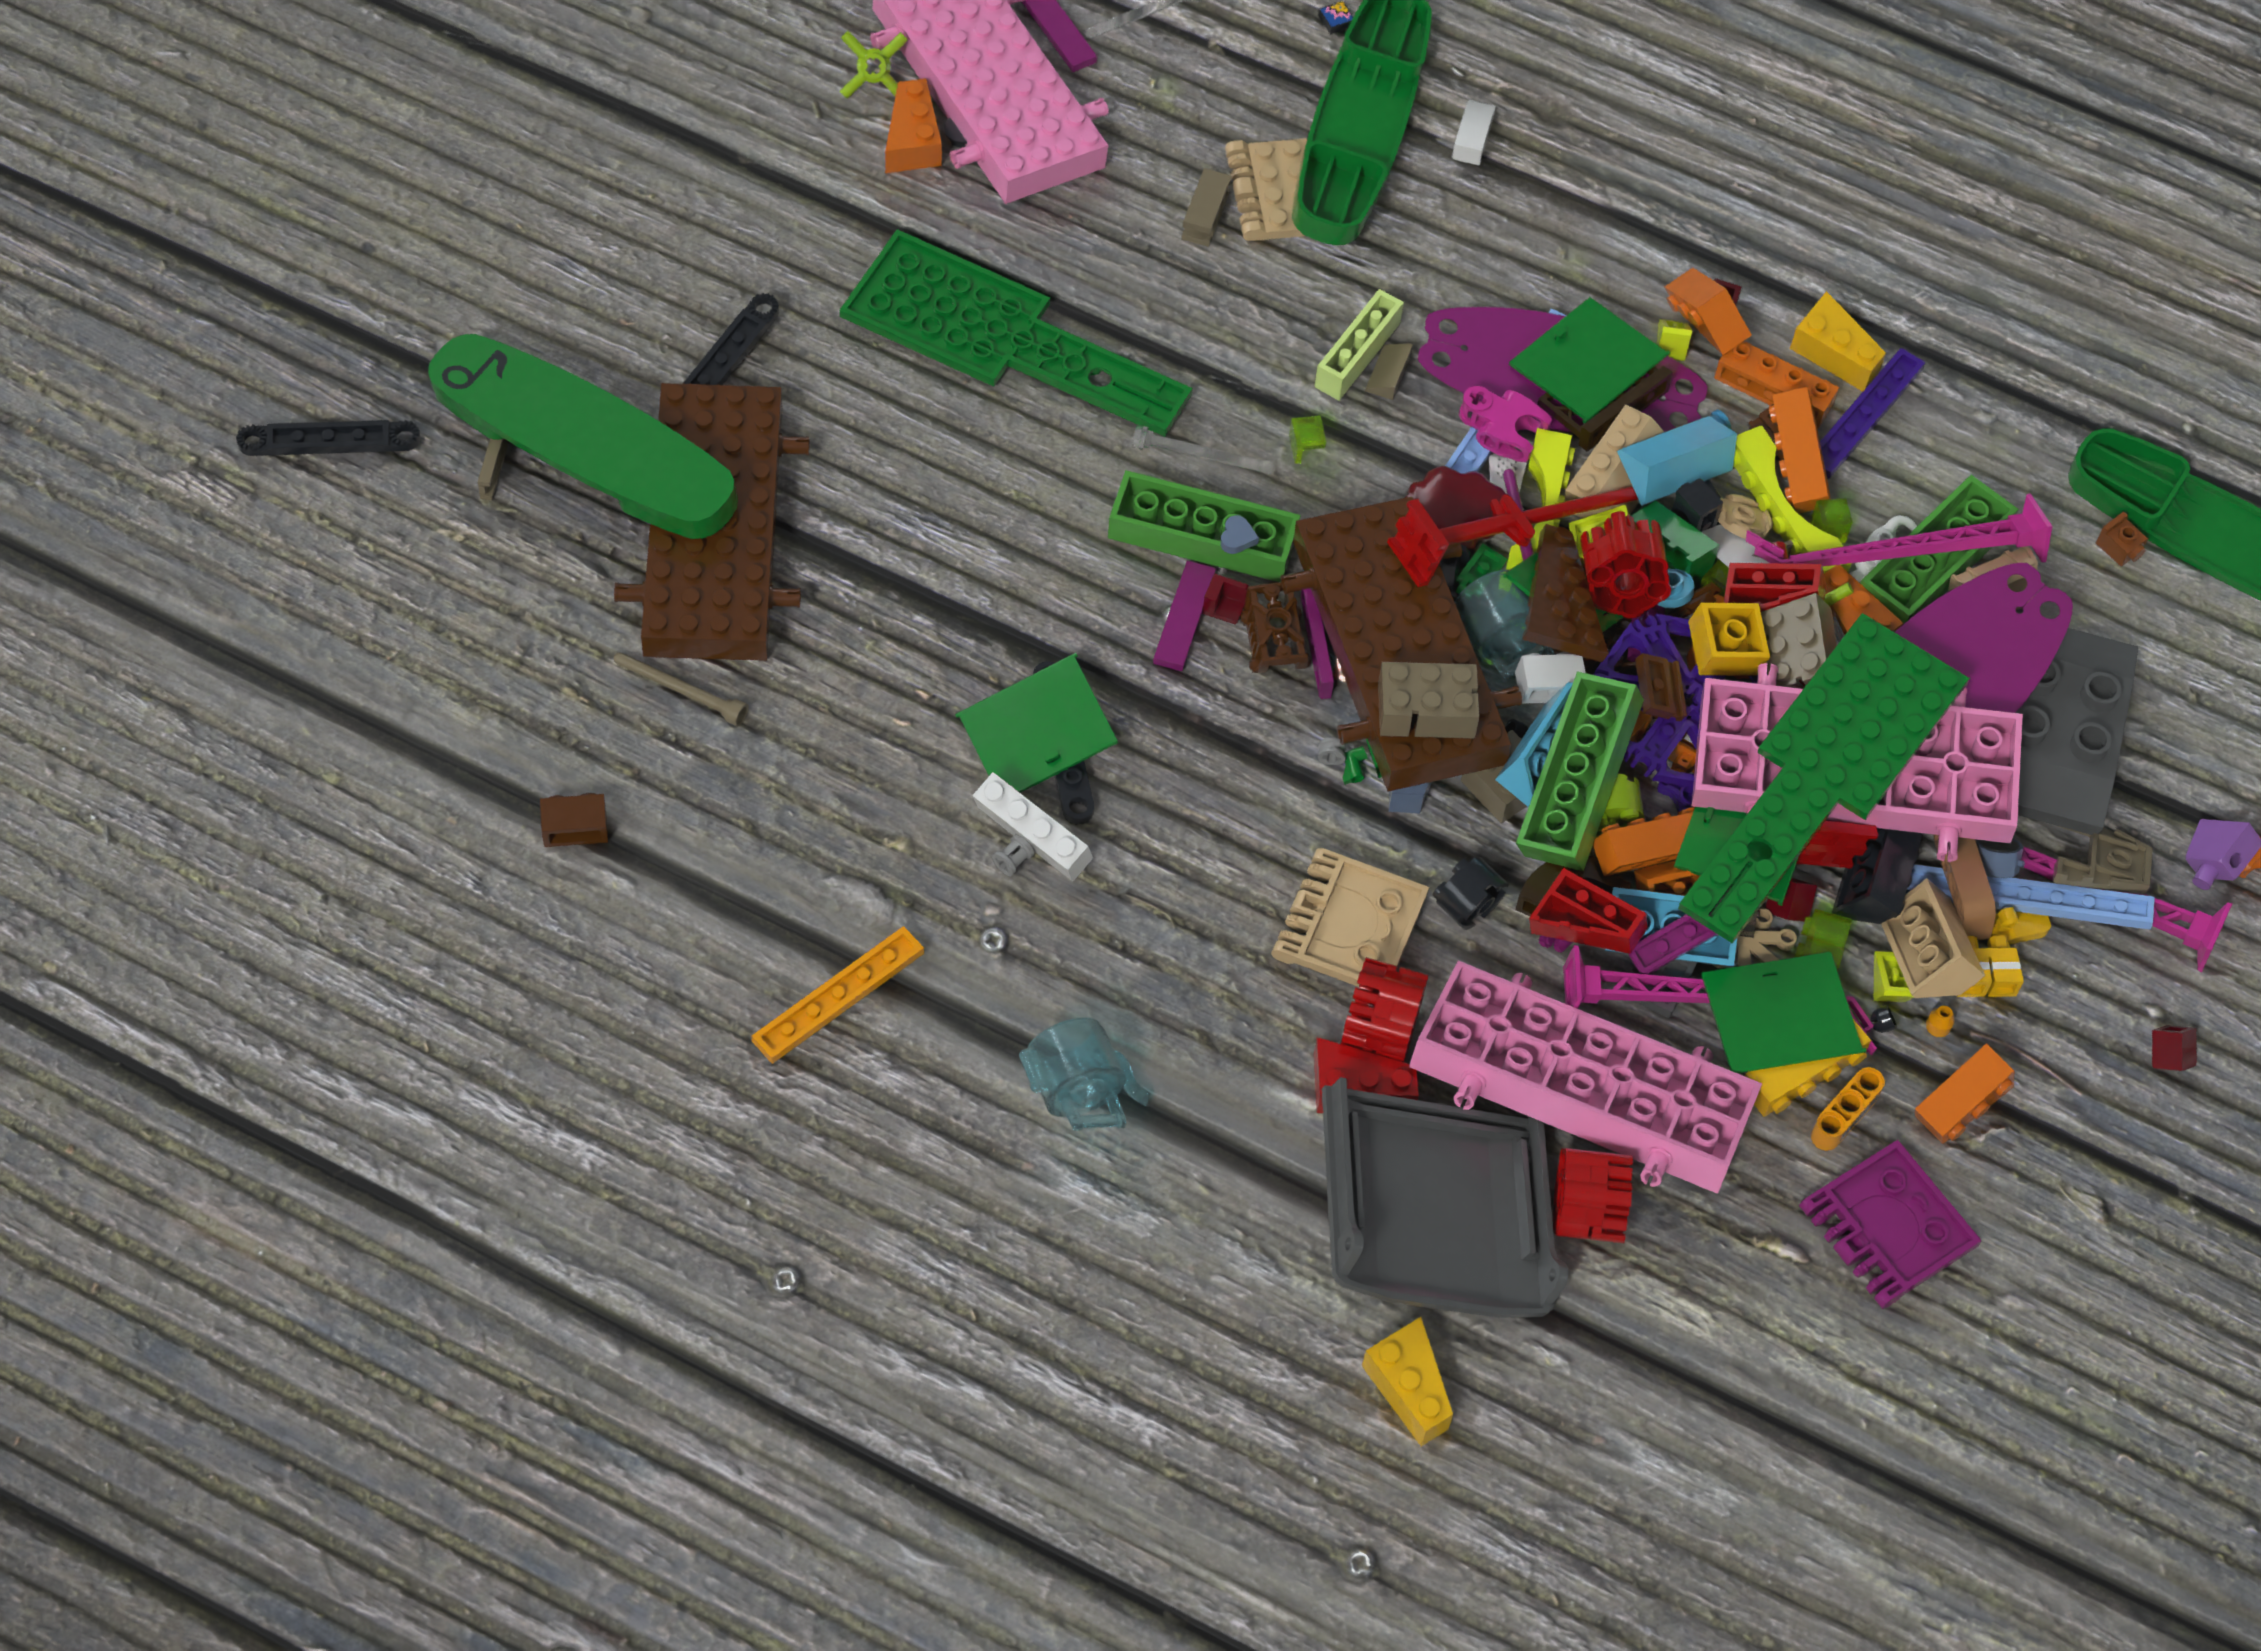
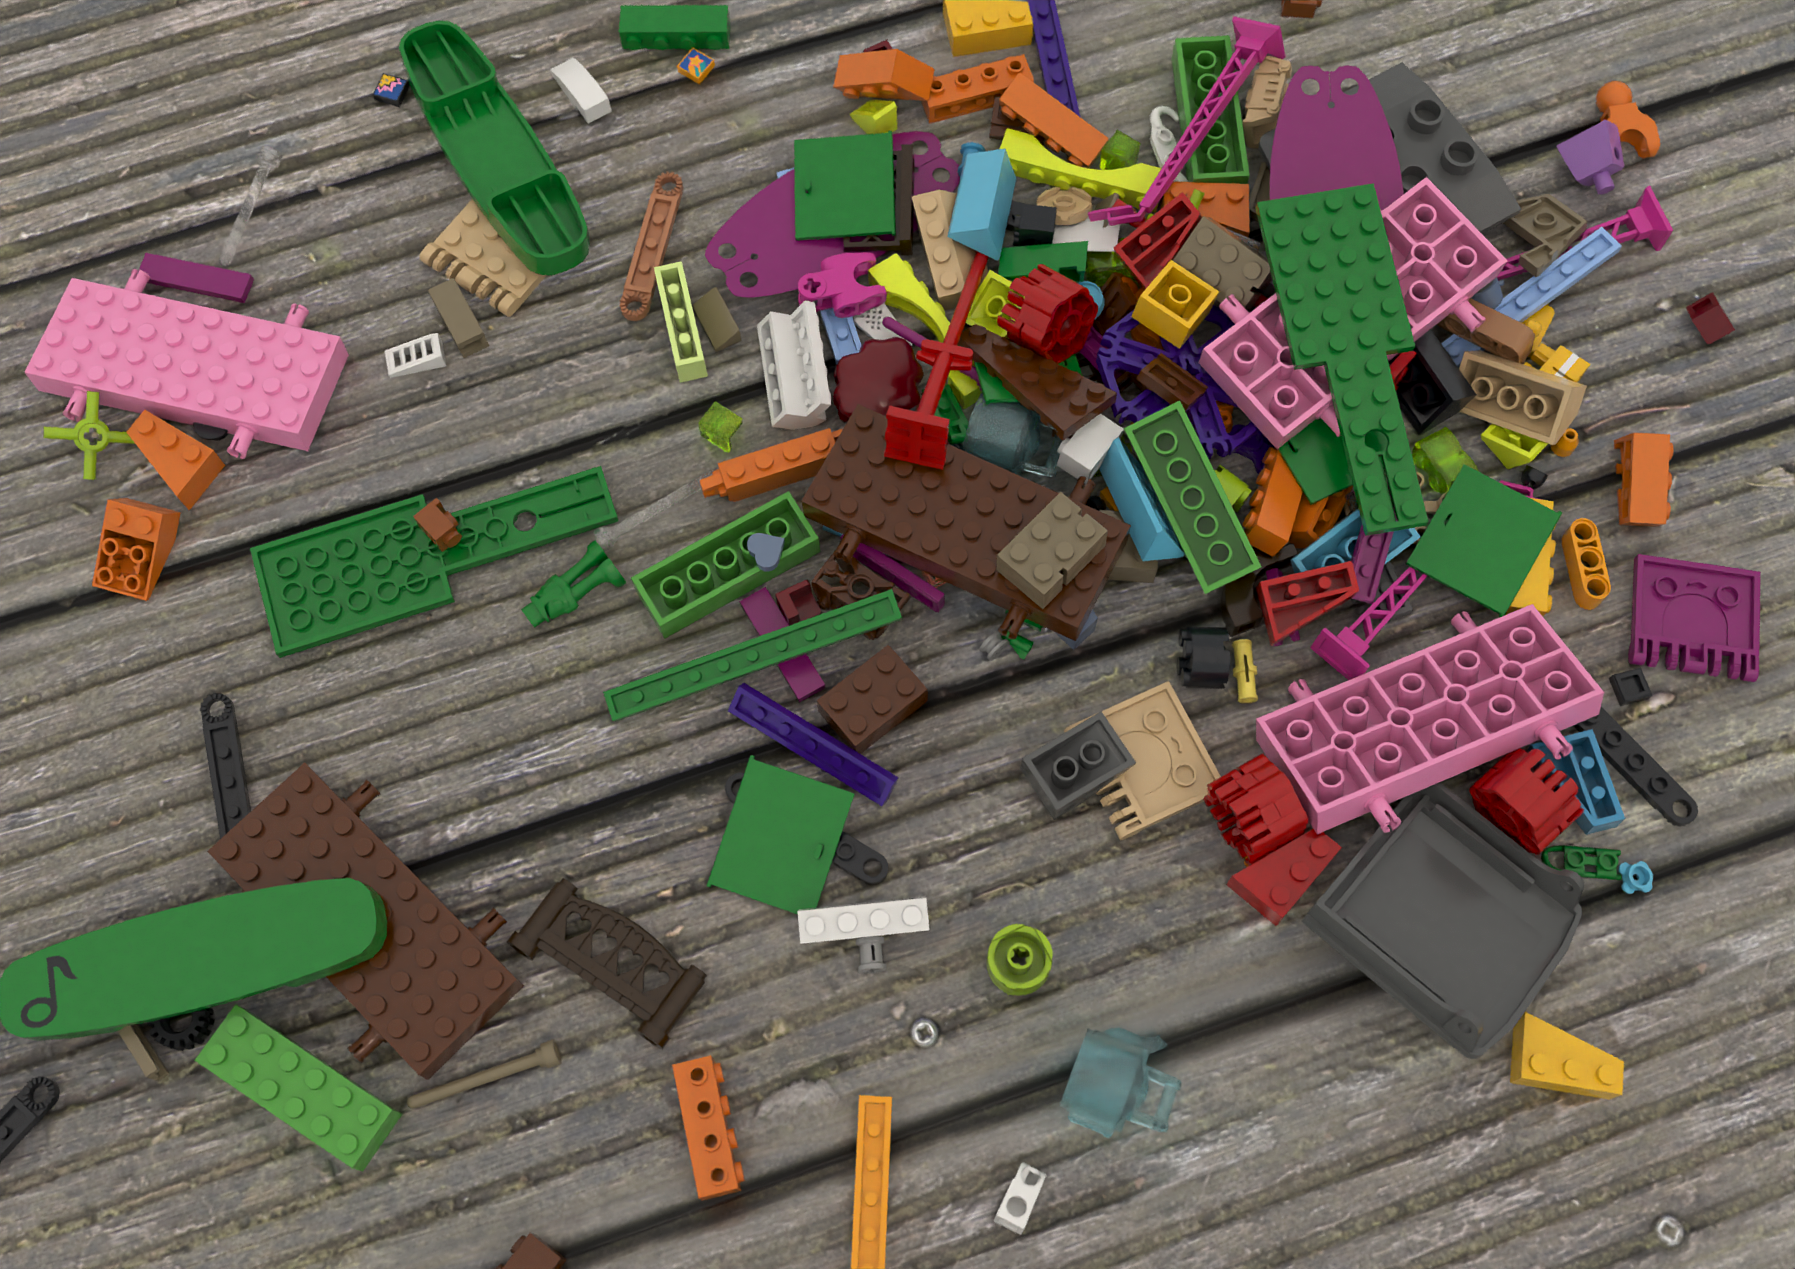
camera: 40 degrees left, 10 degrees up
none -> orange slope [92,498,181,601]
none -> black tyre [147,1008,214,1051]
none -> bright green brick [194,1004,402,1172]
none -> white slope [385,333,446,378]
none -> dark orange brick [413,498,462,552]
none -> dark brown piece [507,878,707,1050]
none -> green piece [521,540,626,628]
none -> green plate [603,589,903,722]
none -> green brick [619,5,731,50]
none -> nougat plate [620,172,683,321]
none -> orange brick [672,1055,745,1201]
none -> tile [677,48,715,84]
none -> orange hinge [699,428,843,502]
none -> dark purple plate [728,683,899,806]
none -> white brick [757,301,831,430]
none -> reddish brown brick [816,644,928,754]
none -> lime brick [986,924,1053,995]
none -> white leg [994,1162,1046,1235]
none -> dark grey slope [1020,711,1136,820]
none -> light yellow pin [1232,639,1258,703]
none -> dark azure wedge [1526,729,1625,835]
none -> green piece [1541,845,1622,880]
none -> black plate [1573,707,1698,827]
none -> black tile [1609,667,1653,707]
none -> medium azure plate [1618,861,1653,894]

